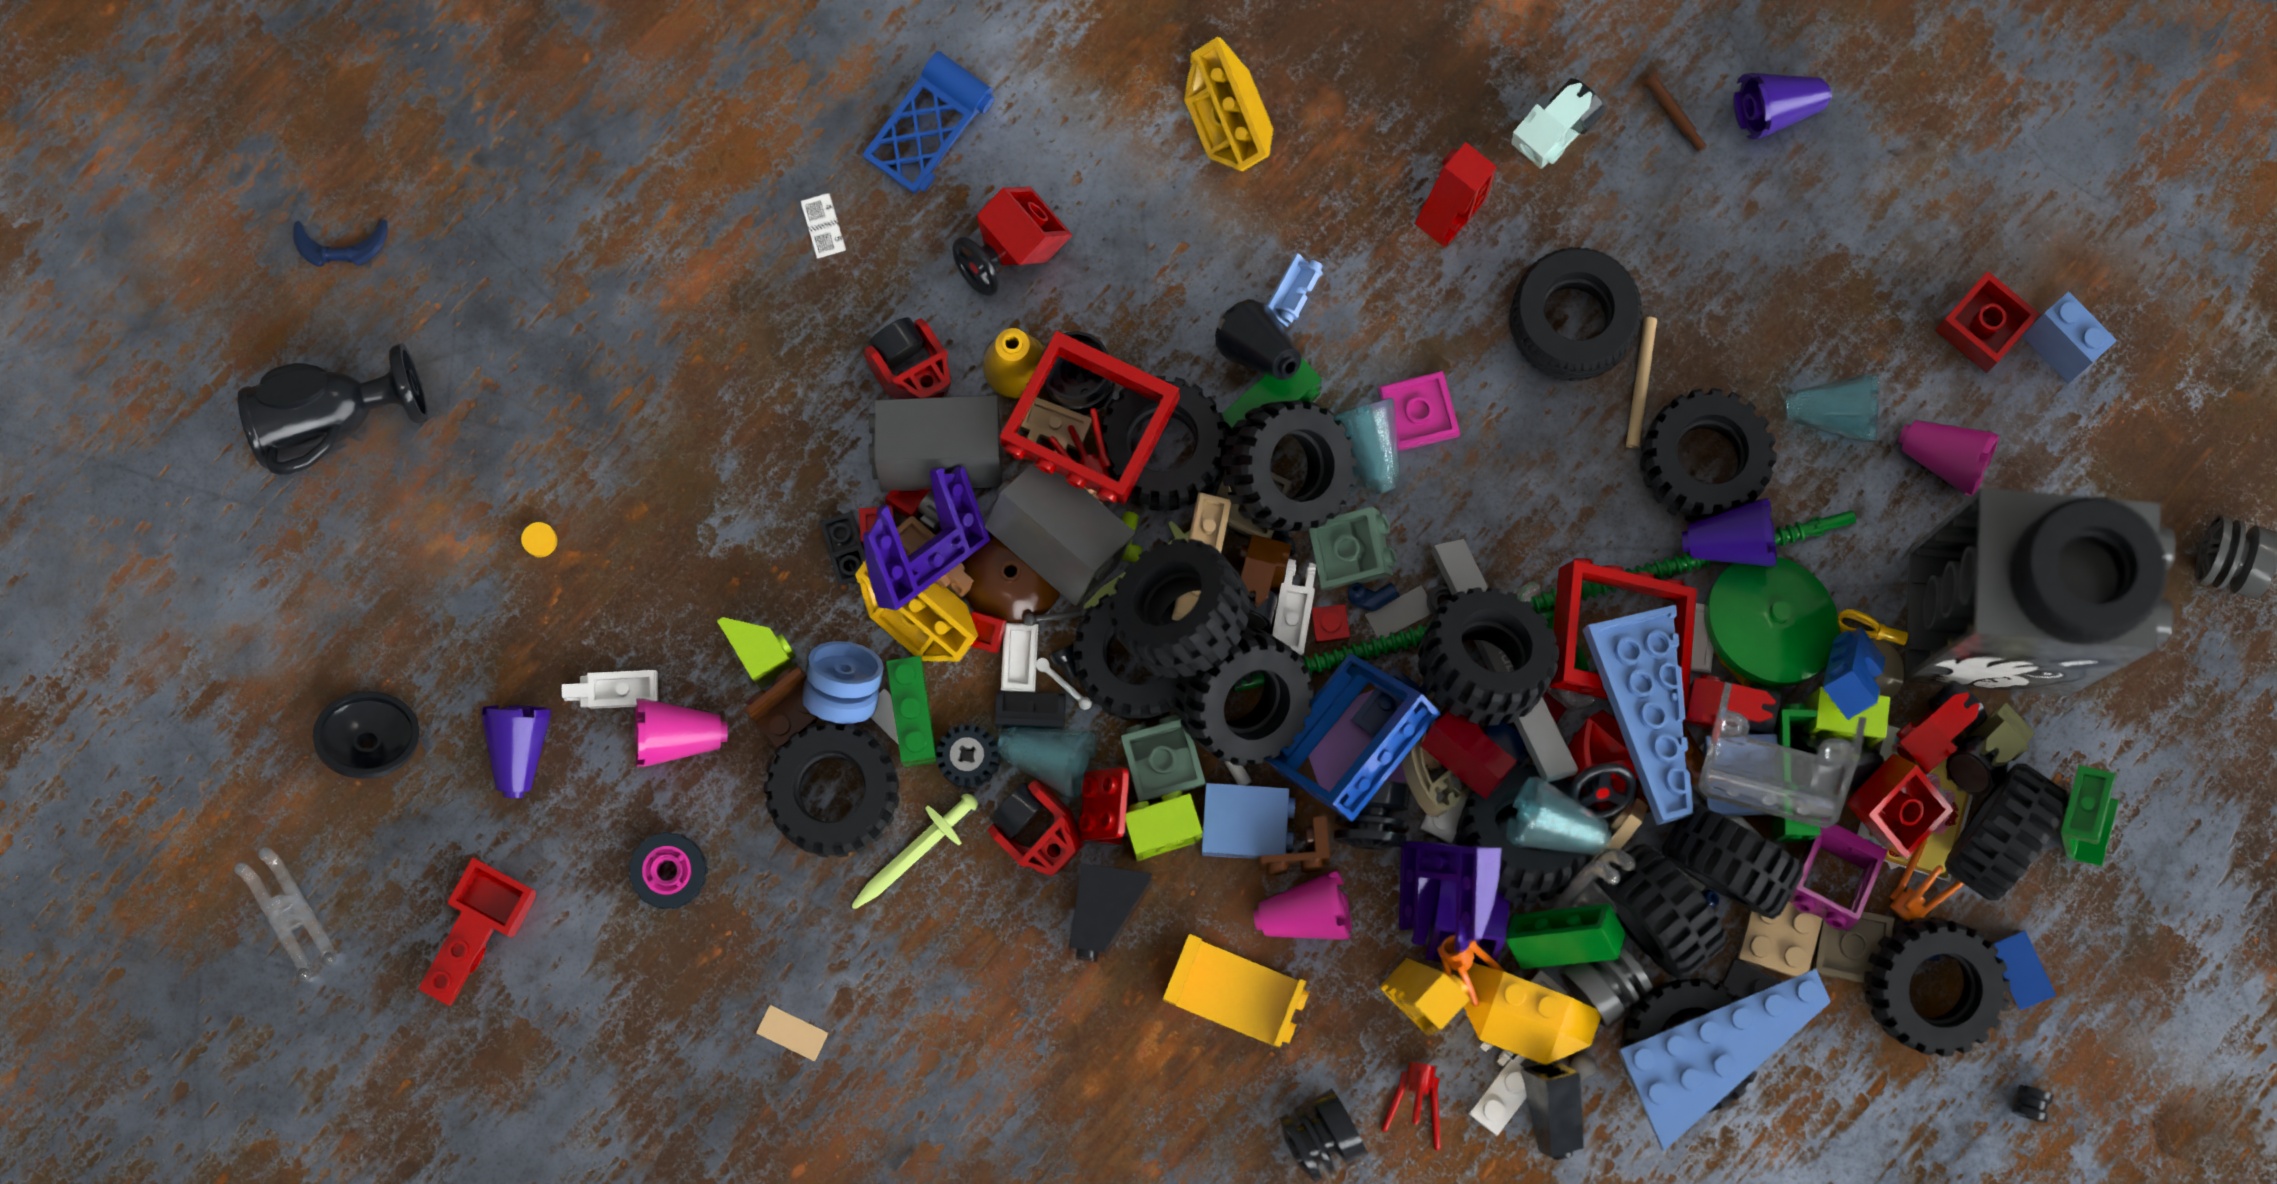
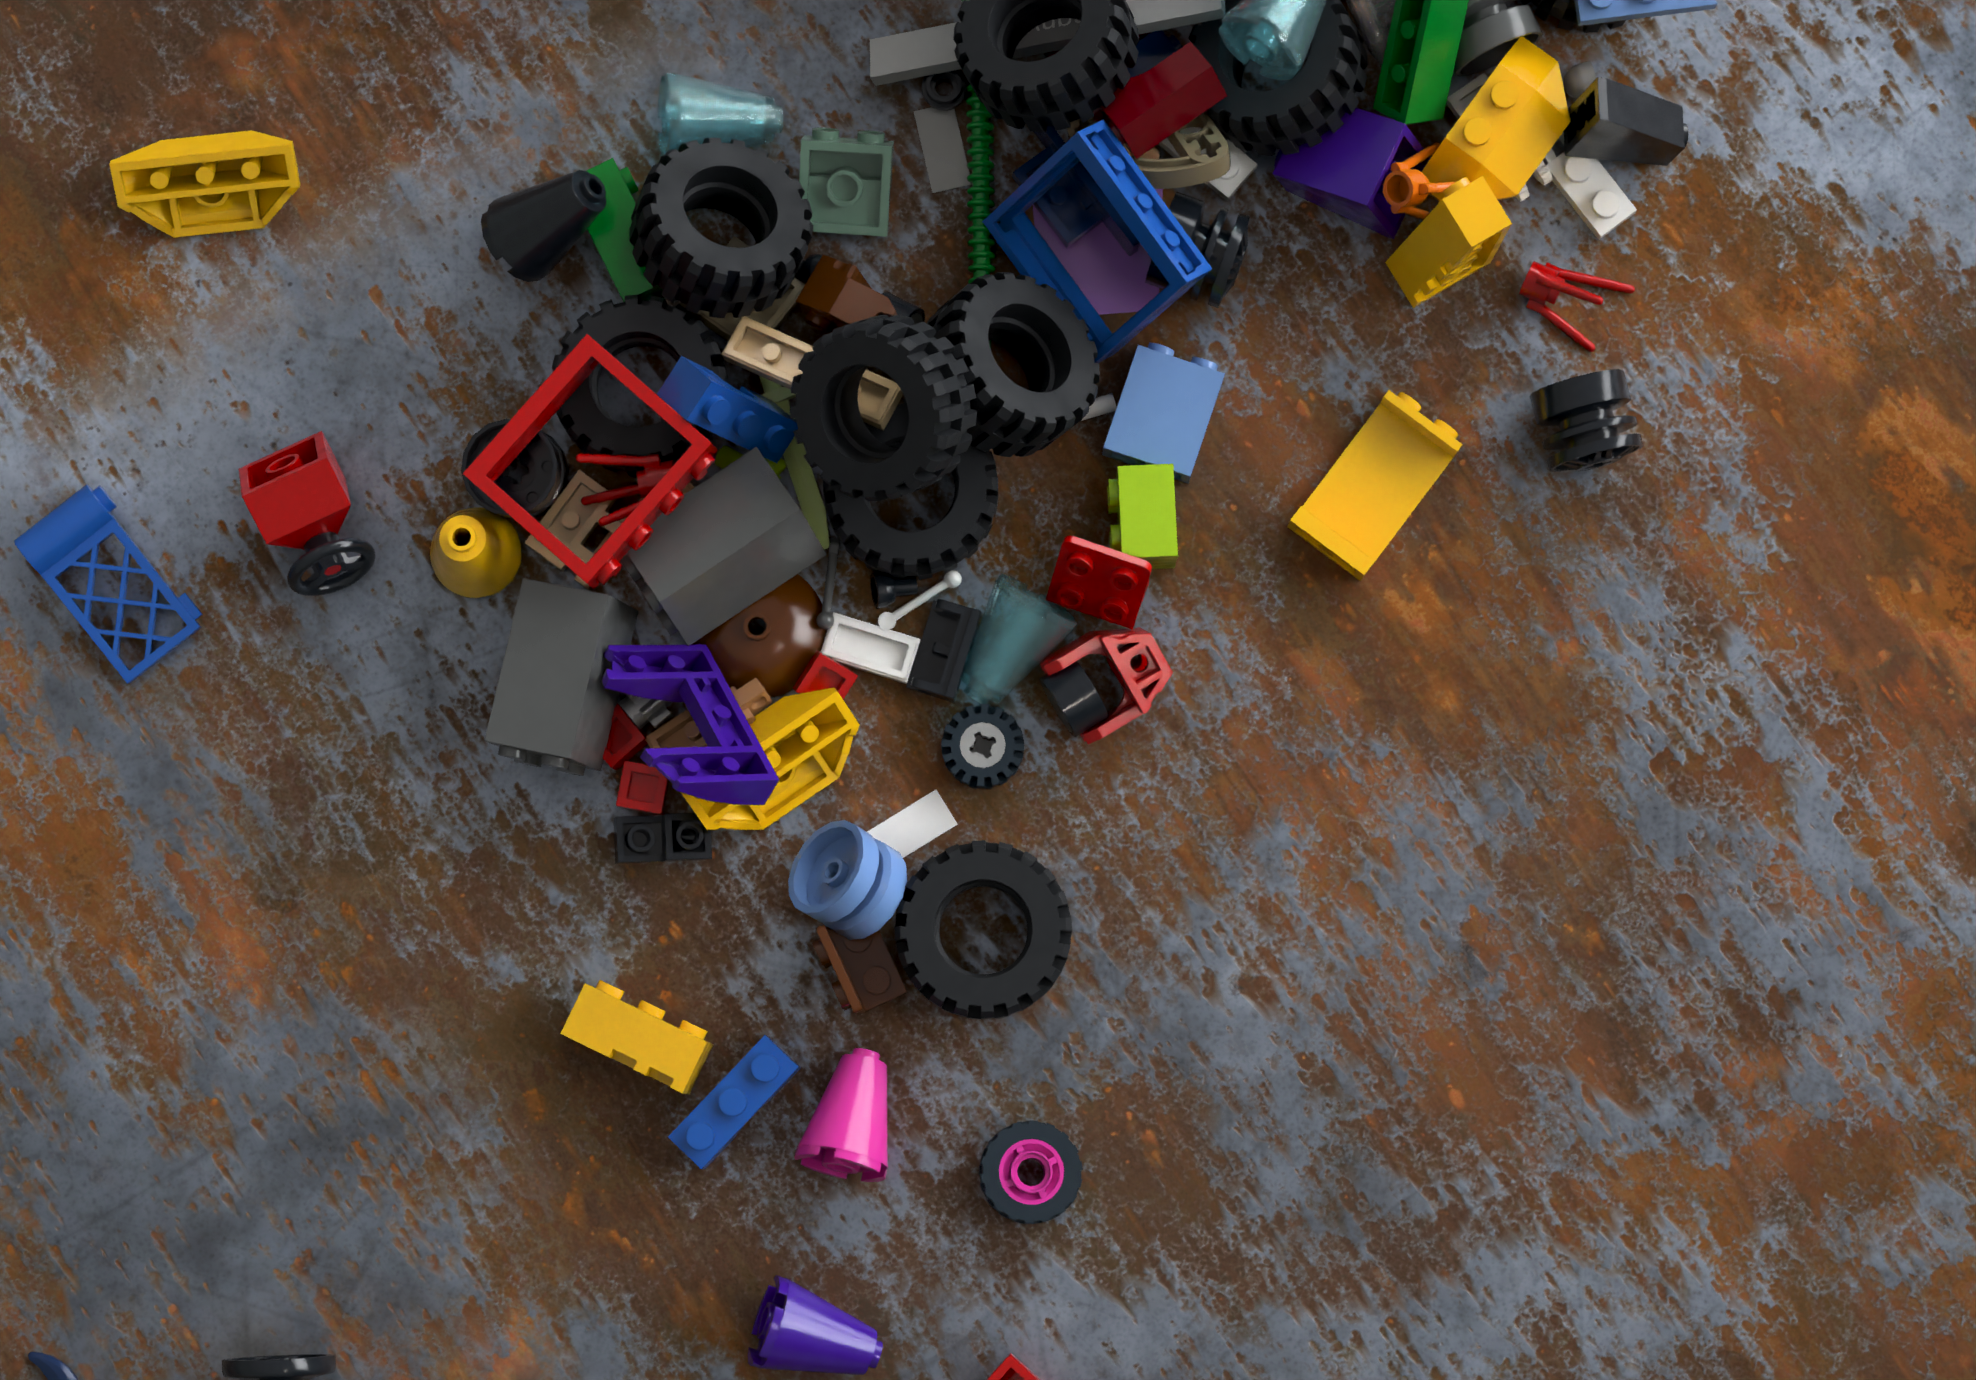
camera: 75 degrees left, 5 degrees up
yellow tile [521,522,557,557] -> none
white hinge [562,670,658,709] -> none
lime slope [717,617,797,690] -> none
tan sticker [756,1005,829,1061] -> none
white sticker [801,193,846,259] -> none
yellowish green sword [852,793,978,909] -> none
red piece [863,317,951,399] -> none
green brick [886,656,937,768] -> none
black slope [1069,863,1152,962] -> none
sand green plate [1121,715,1206,803] -> none
dark pink cone [1253,870,1352,940] -> none
reddish brown bracket [1258,816,1330,875] -> none
light blue hinge [1267,253,1323,327] -> none
white hinge [1272,559,1317,657] -> none
red plate [1311,604,1350,644] -> none
dark blue arm [1348,583,1400,612] -> none
dark pink tile [1377,371,1460,452] -> none
dark purple wedge [1399,841,1502,951] -> none
none -> yellow wedge [560,980,714,1095]
none -> blue arch [657,356,798,463]
none -> blue arch [668,1035,801,1169]

